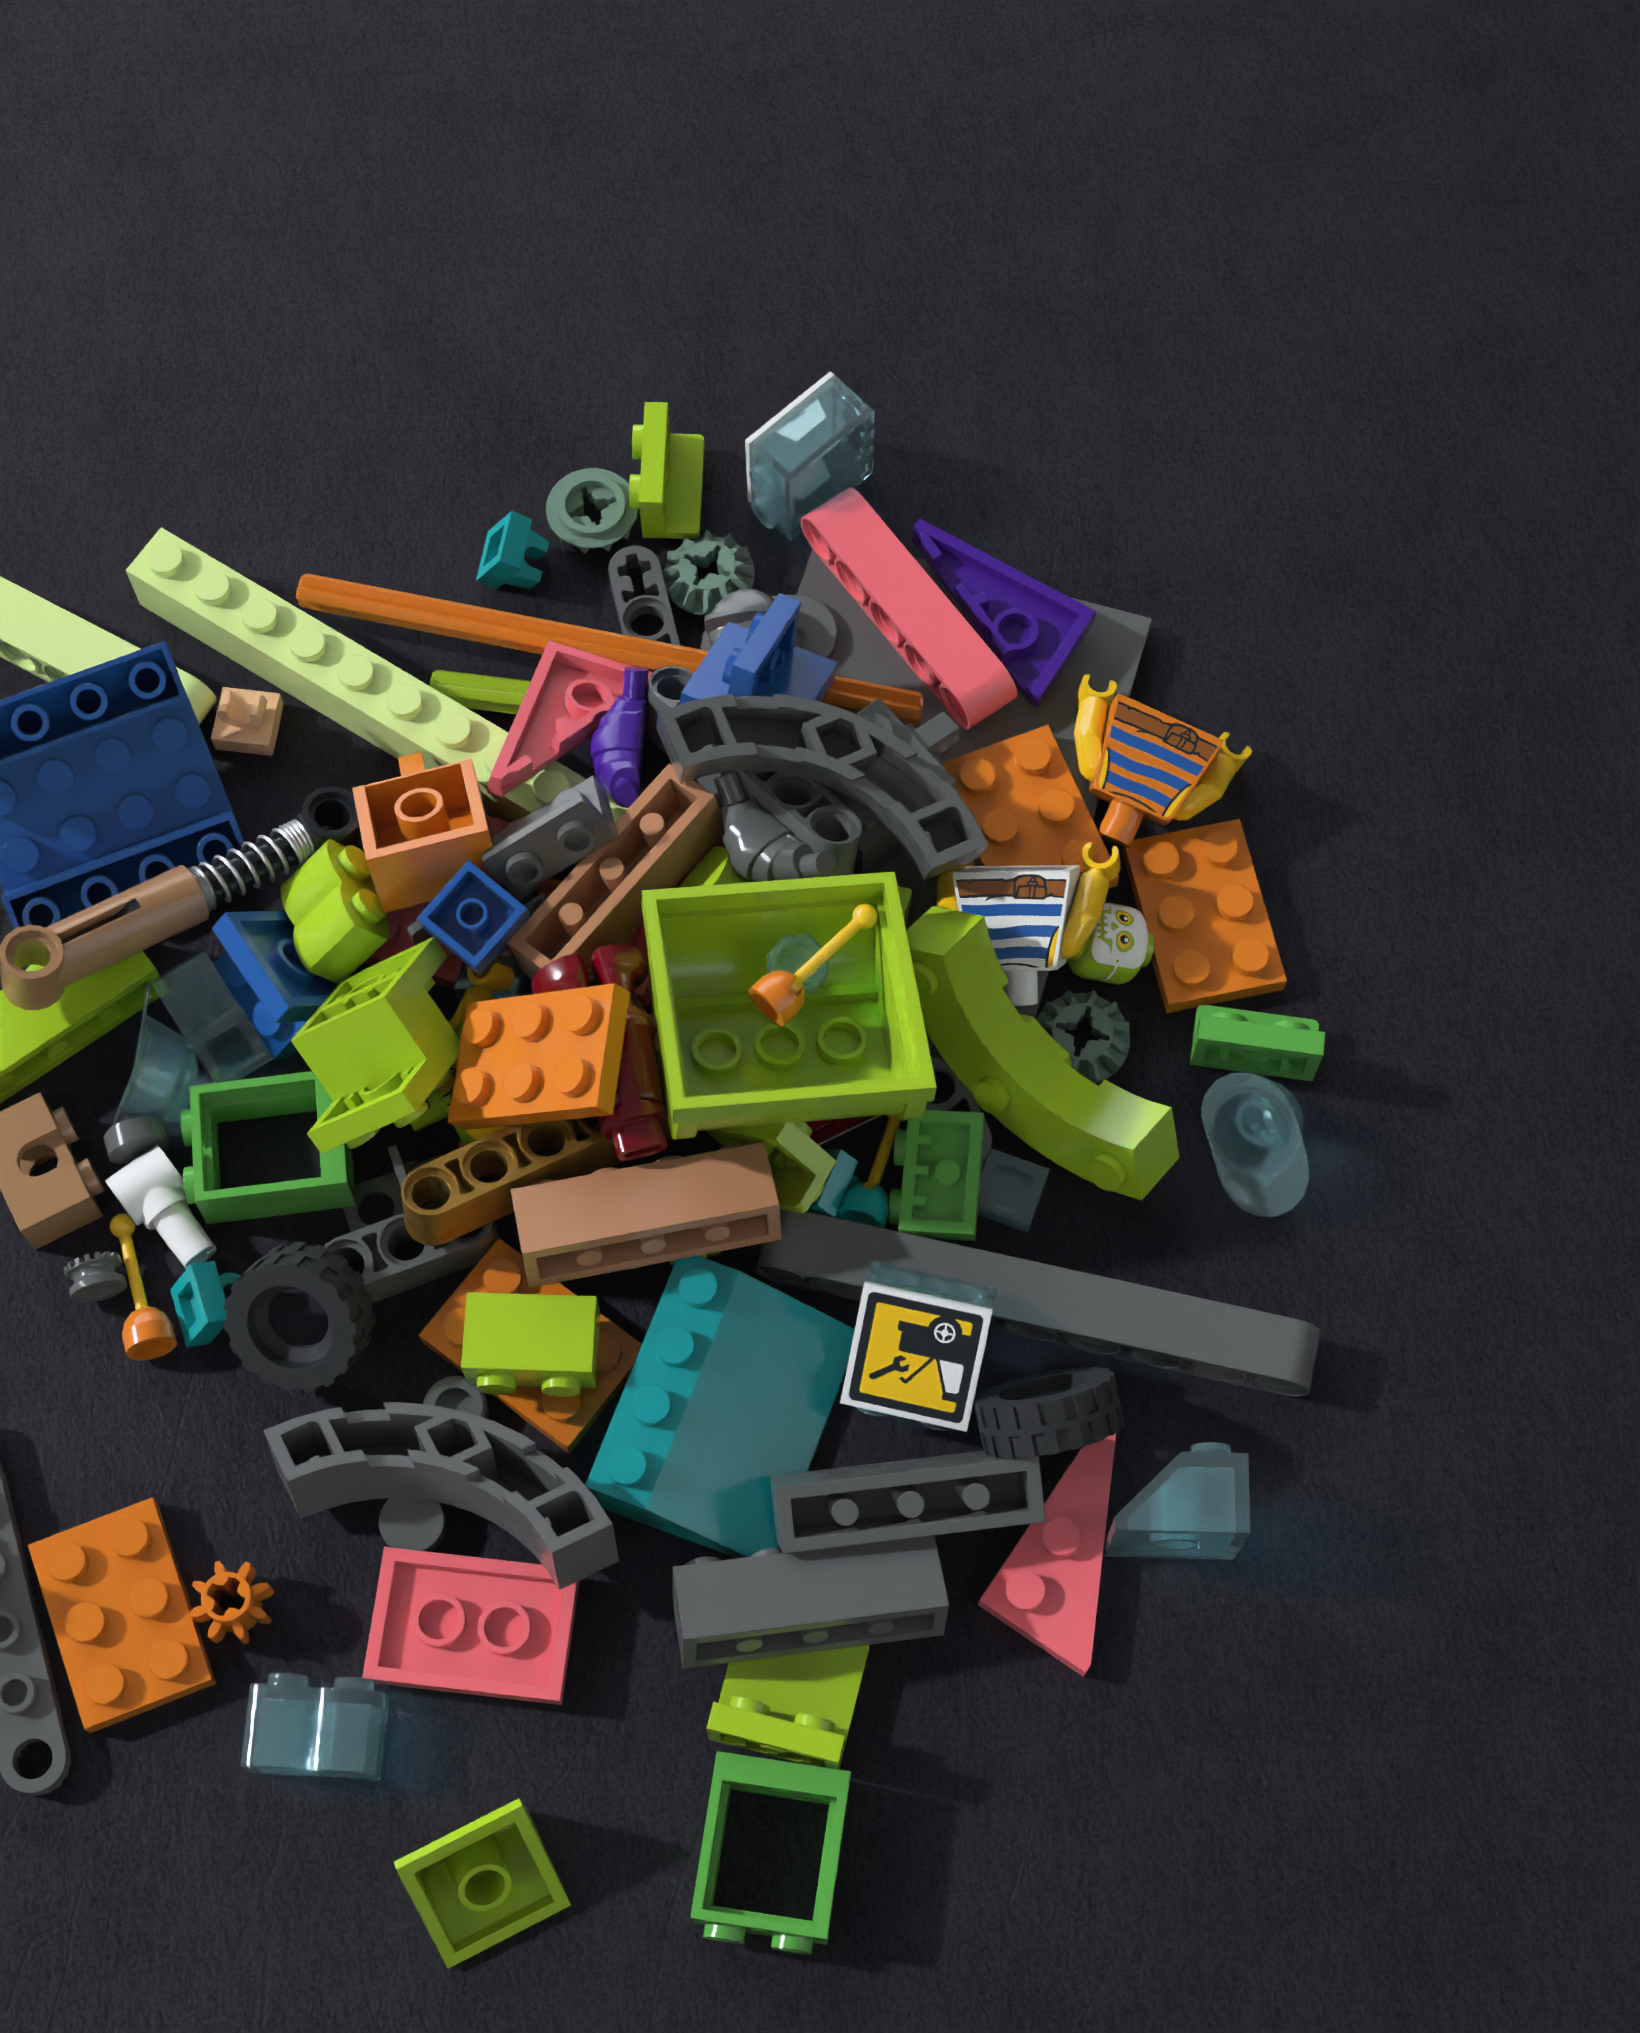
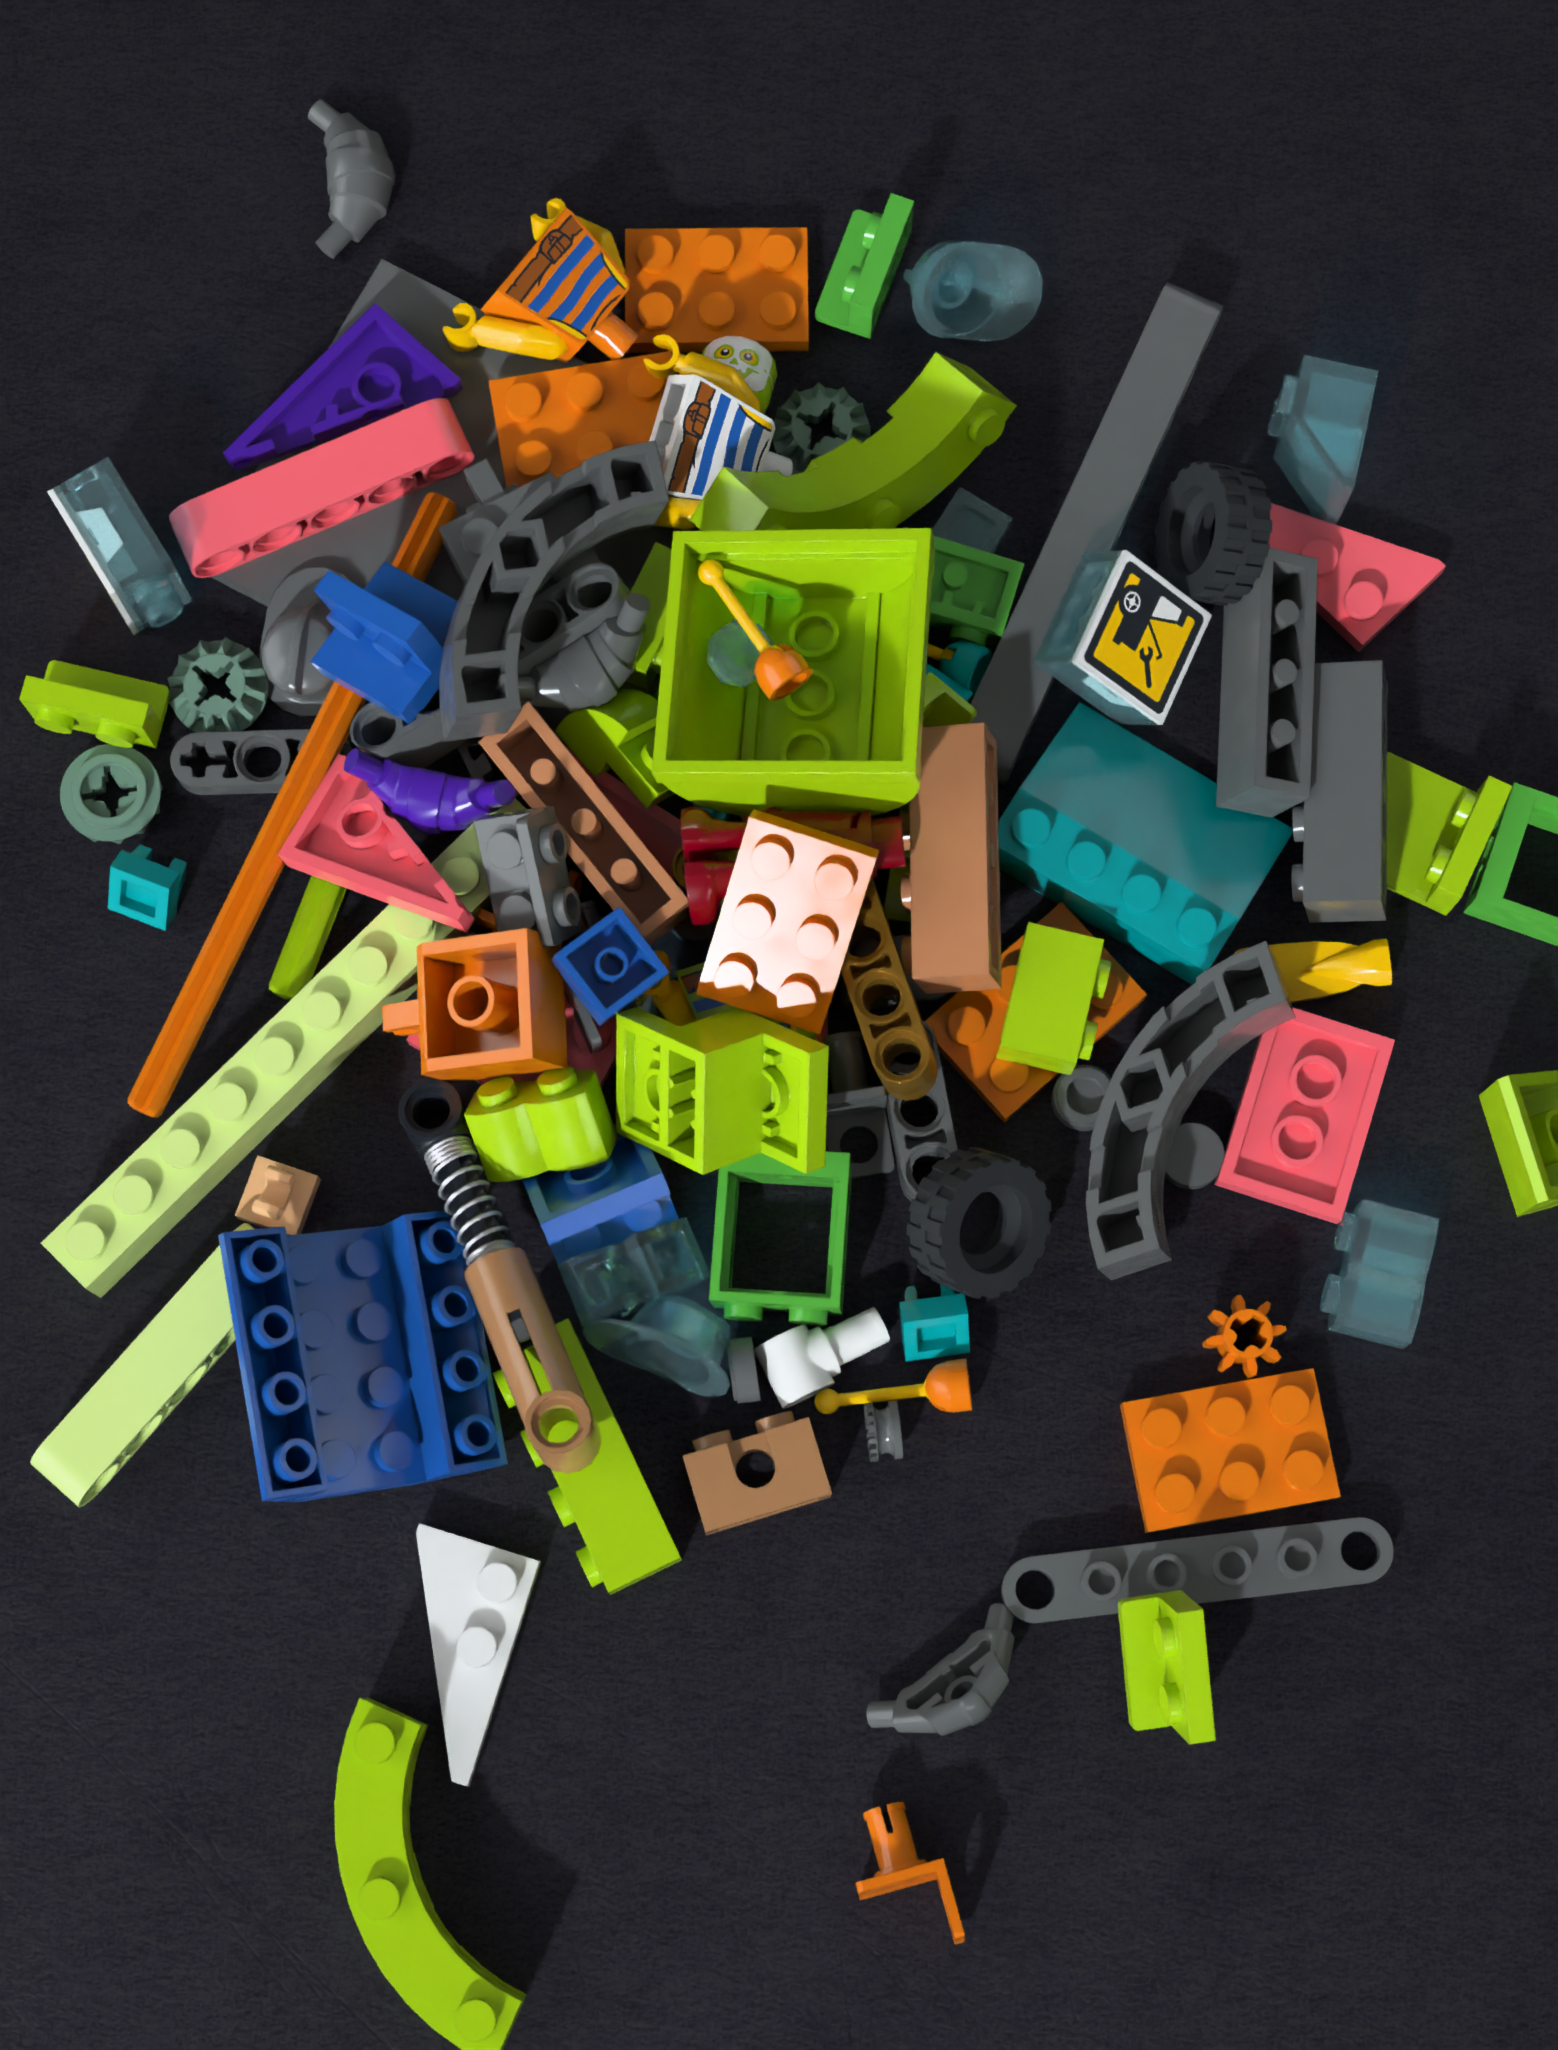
camera: 80 degrees left, 10 degrees up
none -> dark grey piece [308,99,395,259]
none -> yellow piece [1233,938,1392,1003]

